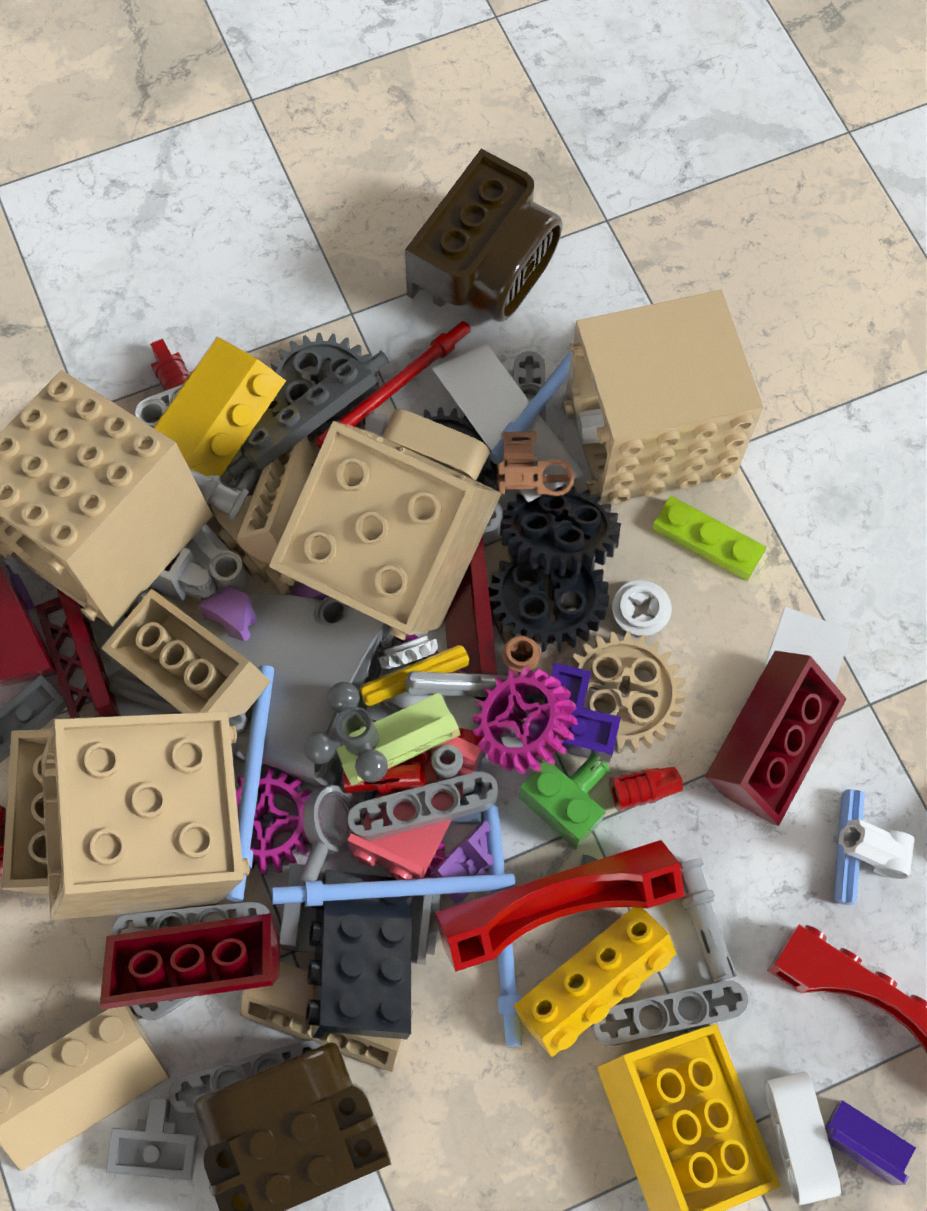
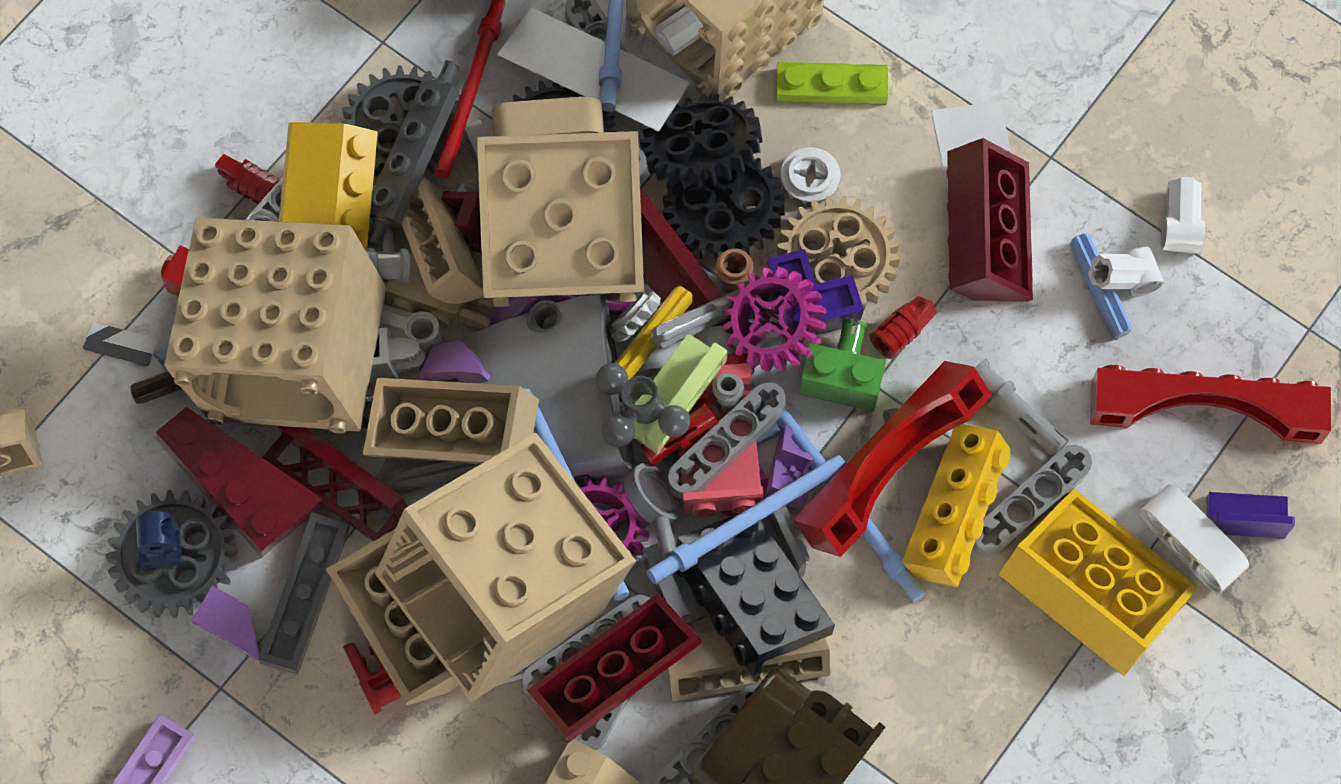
camera: 30 degrees left, 0 degrees up
nougat piece [497,432,575,497] -> none

